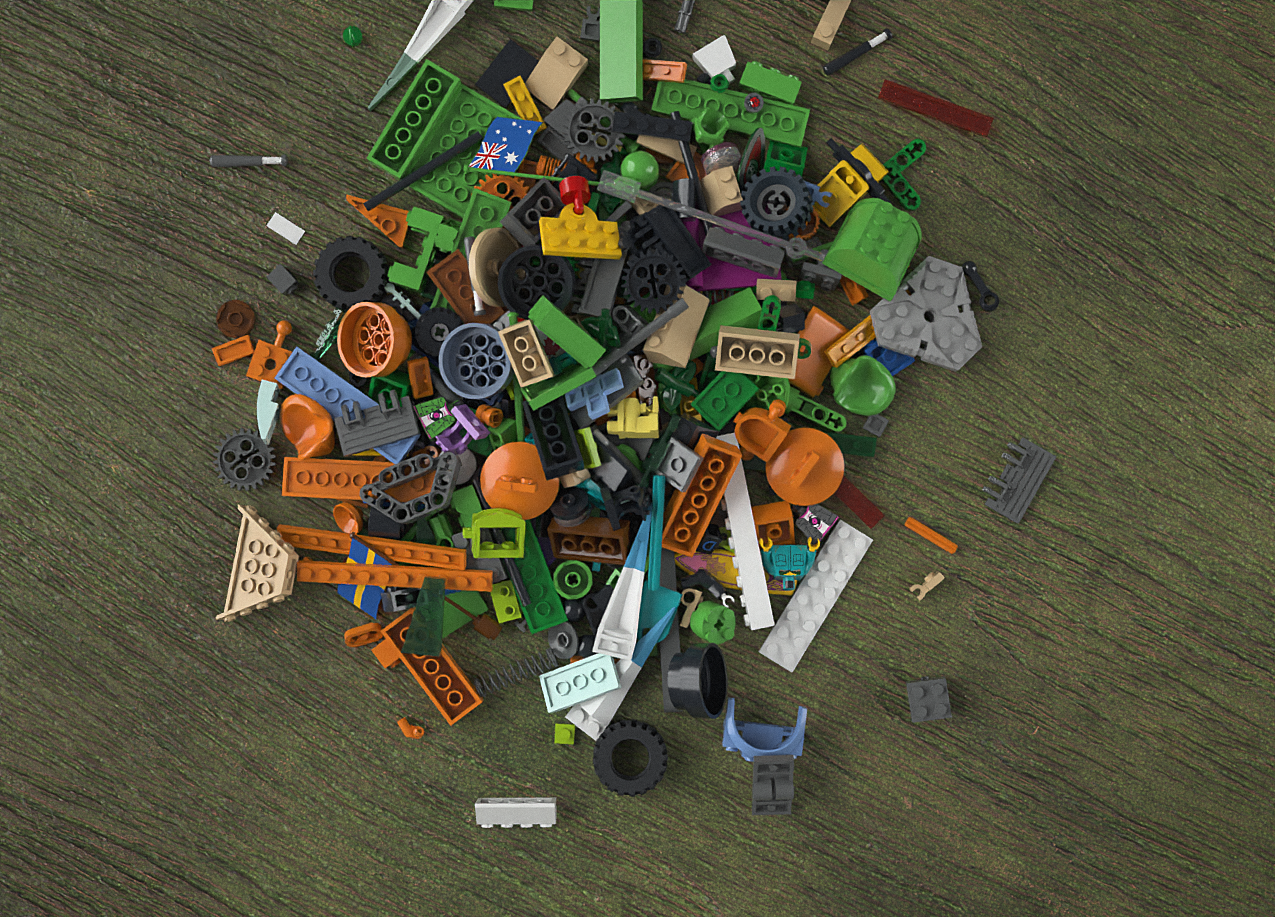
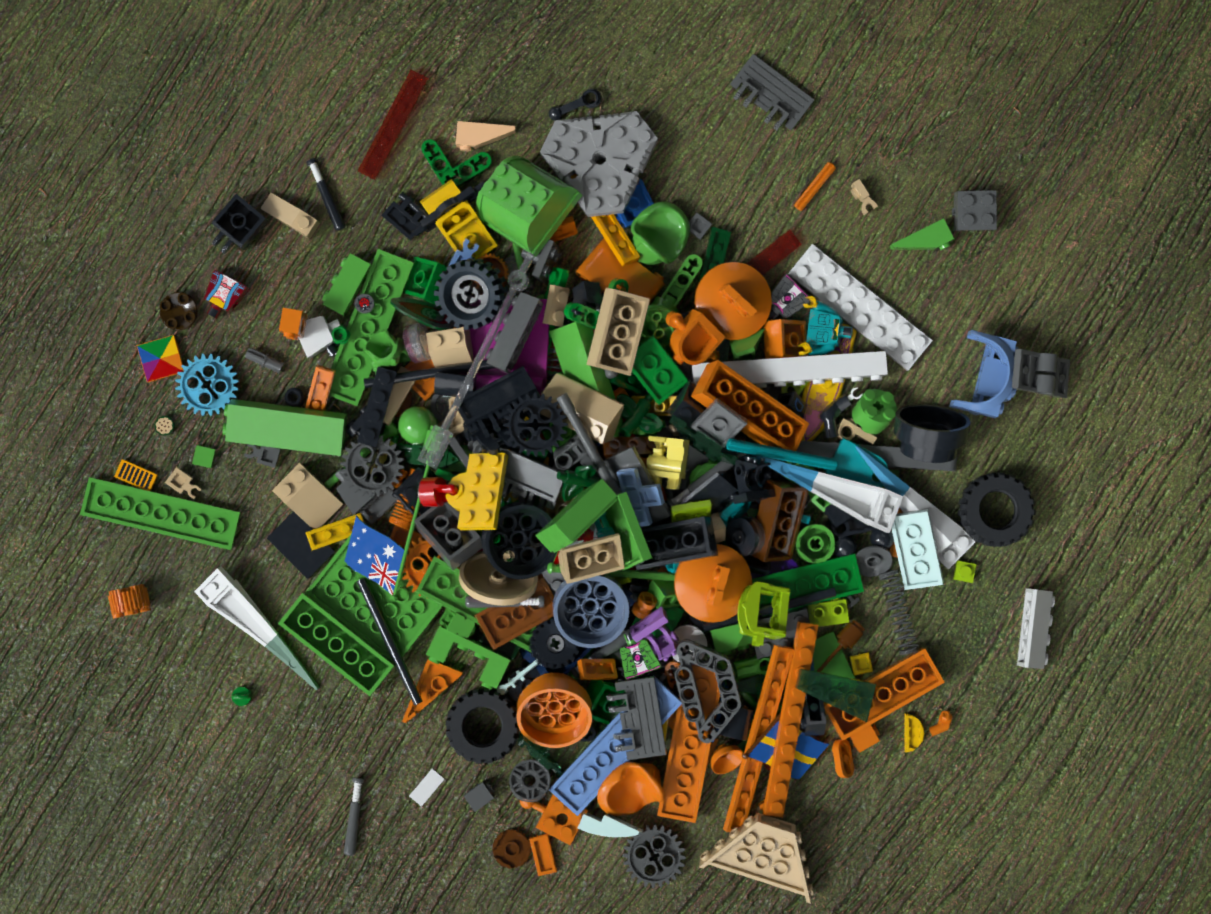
camera: 90 degrees left, 0 degrees up
none -> orange brick [279,308,307,340]
none -> black plate [381,192,429,241]
none -> light nougat slope [456,121,516,152]
none -> dark grey wheel [509,759,551,802]
none -> bright green slope [729,328,765,361]
none -> yellow tile [849,652,873,676]
none -> bright green slope [890,218,954,250]
none -> yellow tile [904,713,925,753]

